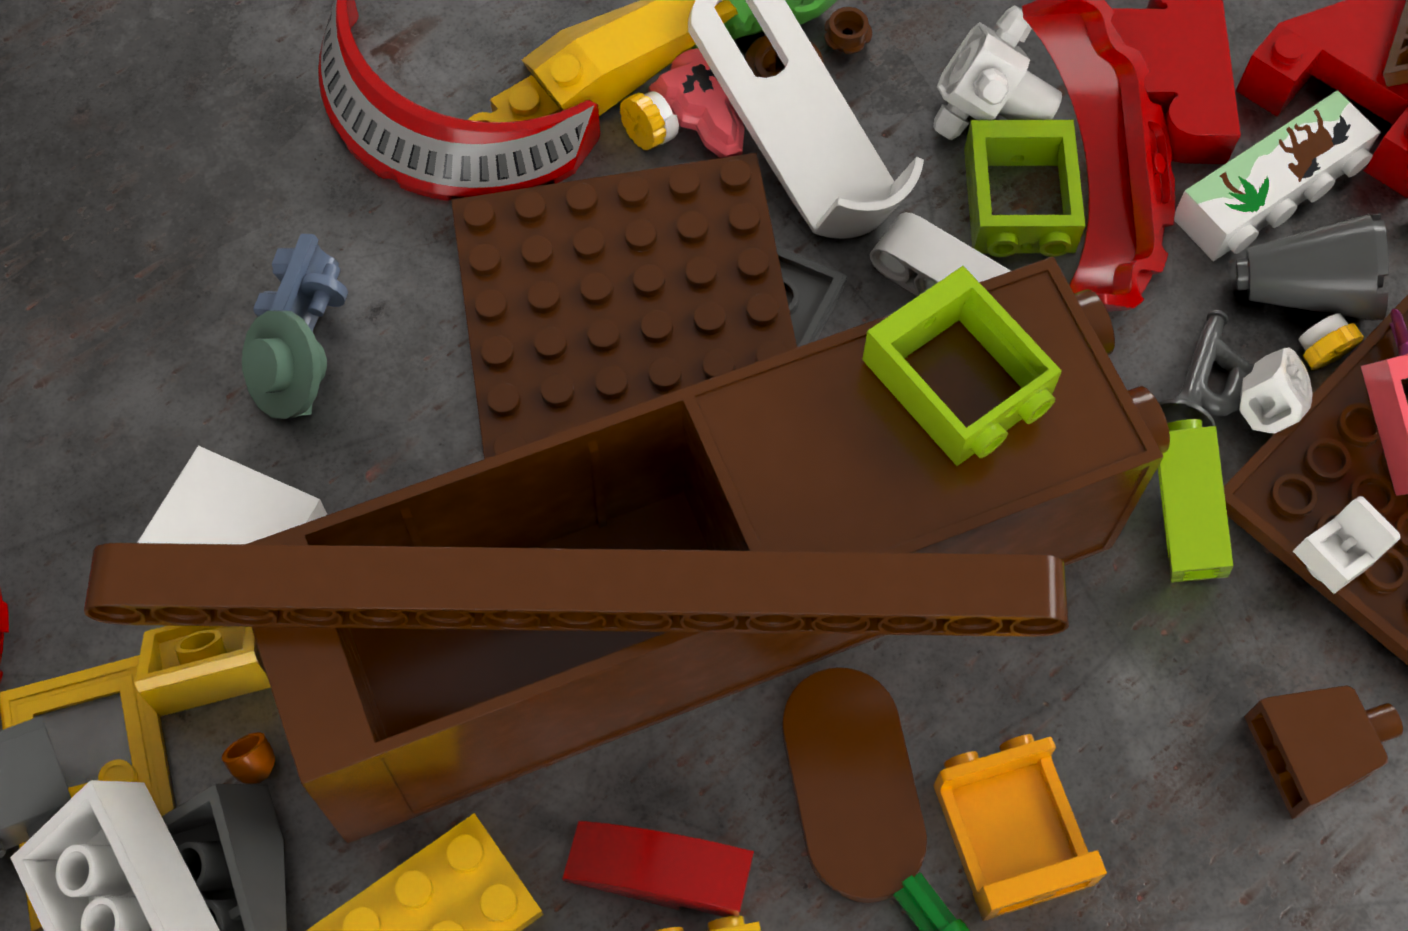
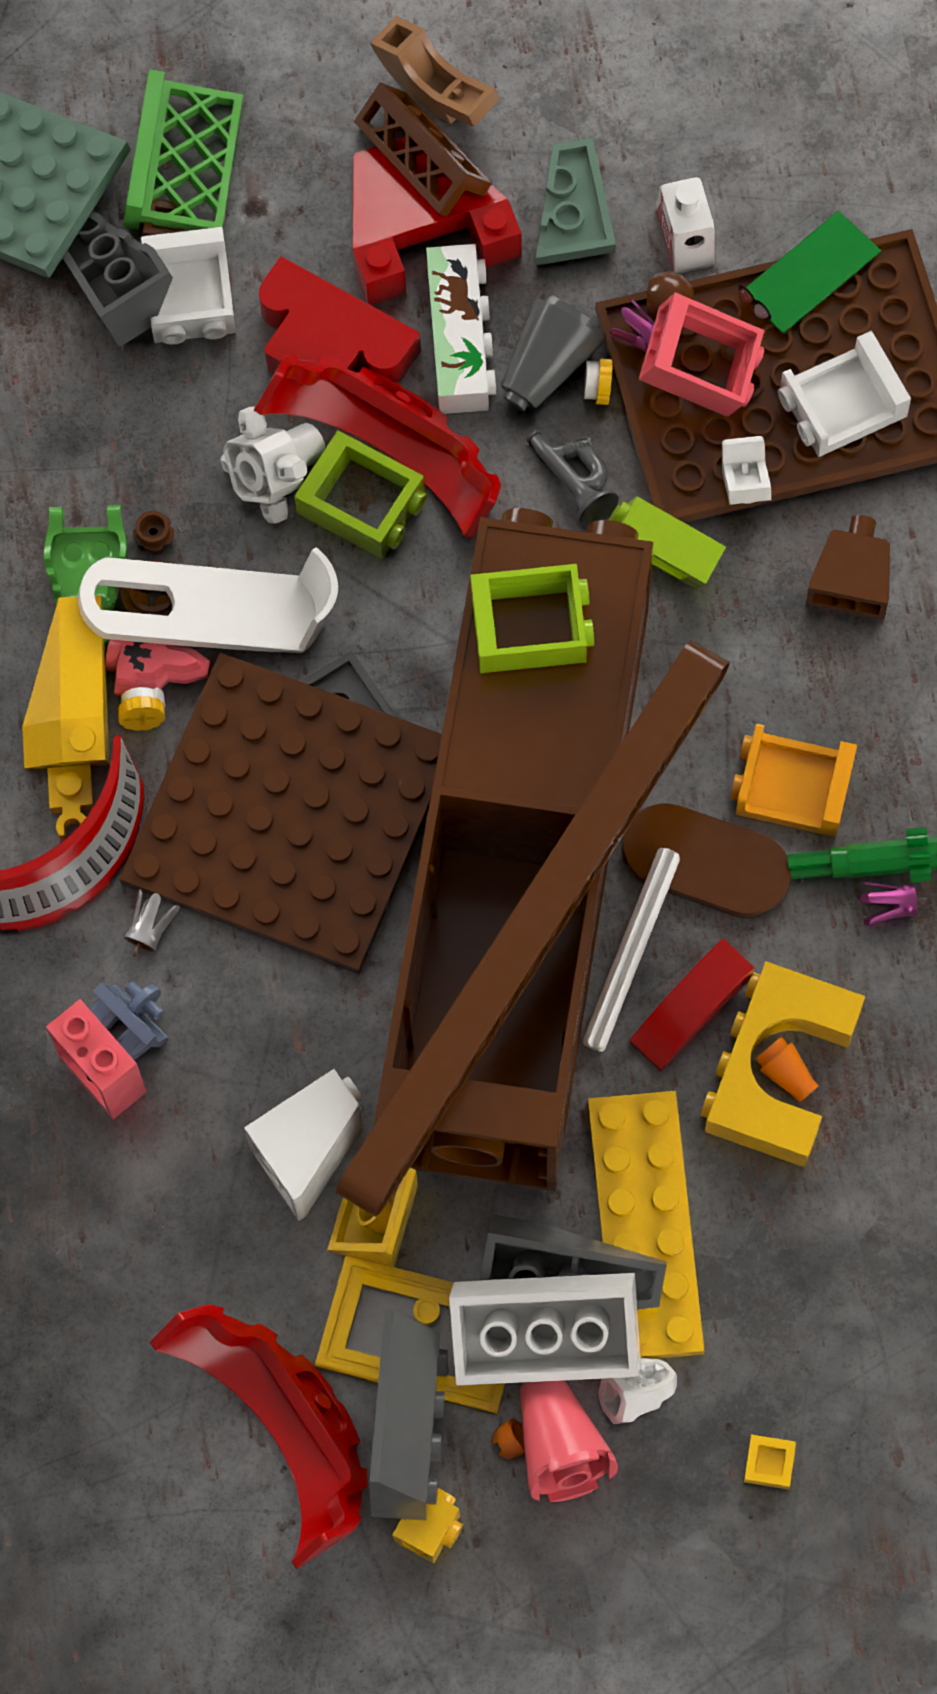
camera: 55 degrees left, 5 degrees up
orange hinge [222,732,275,784] -> none
sand green piece [242,310,327,419] -> none
white beam [870,212,1011,296] -> none
white rock [1239,347,1313,434] -> none
none -> coral window [46,999,147,1120]
none -> flat silver piece [124,889,180,957]
none -> white axle [583,848,680,1052]

